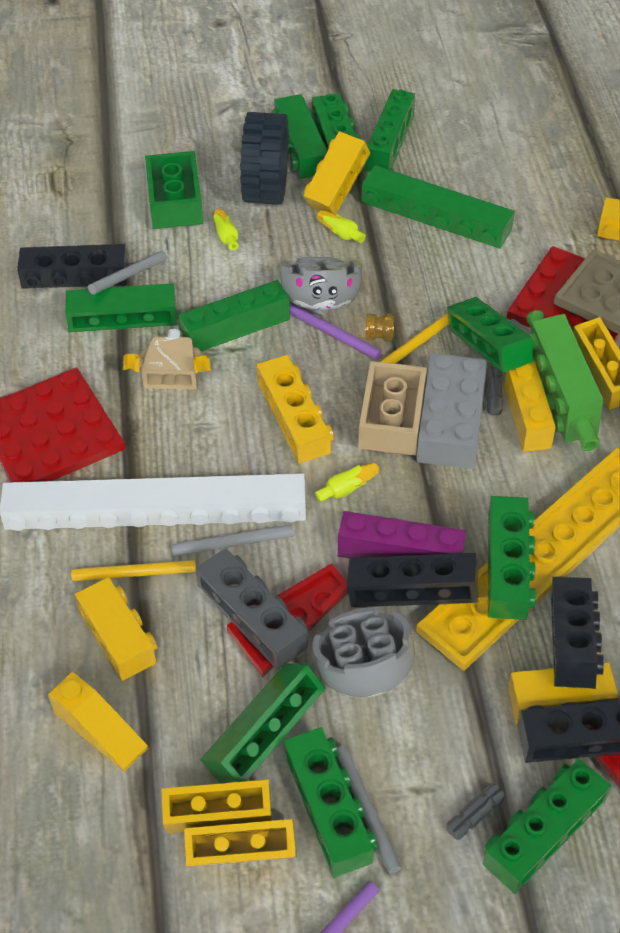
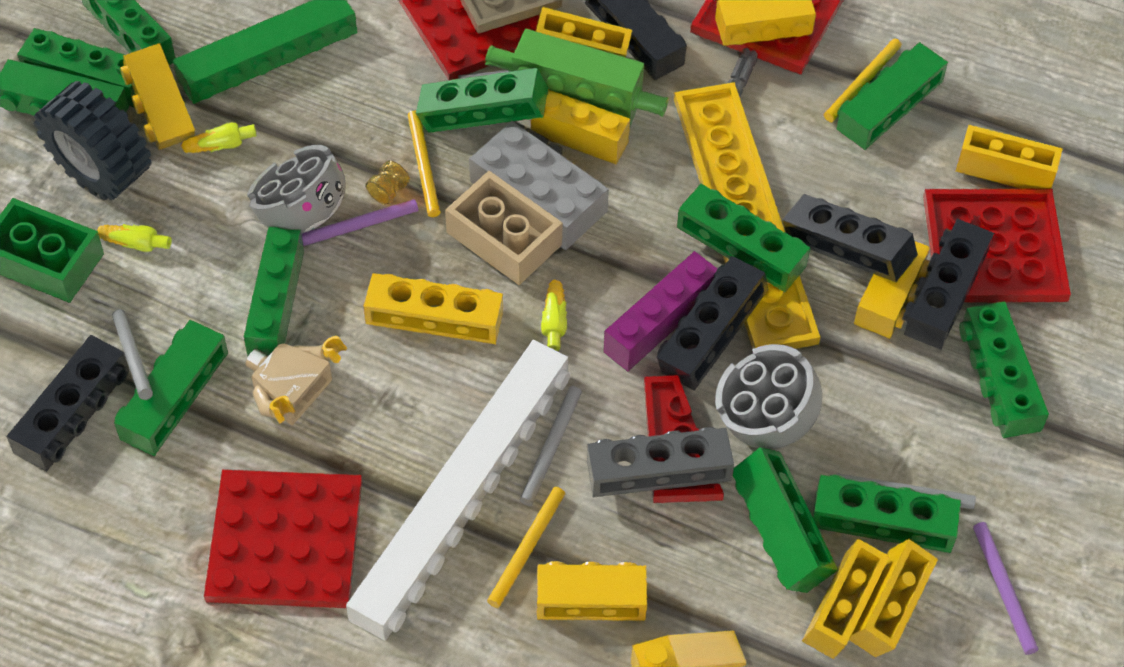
camera: 60 degrees left, 5 degrees up
dark grey axle [446,783,505,840] -> none

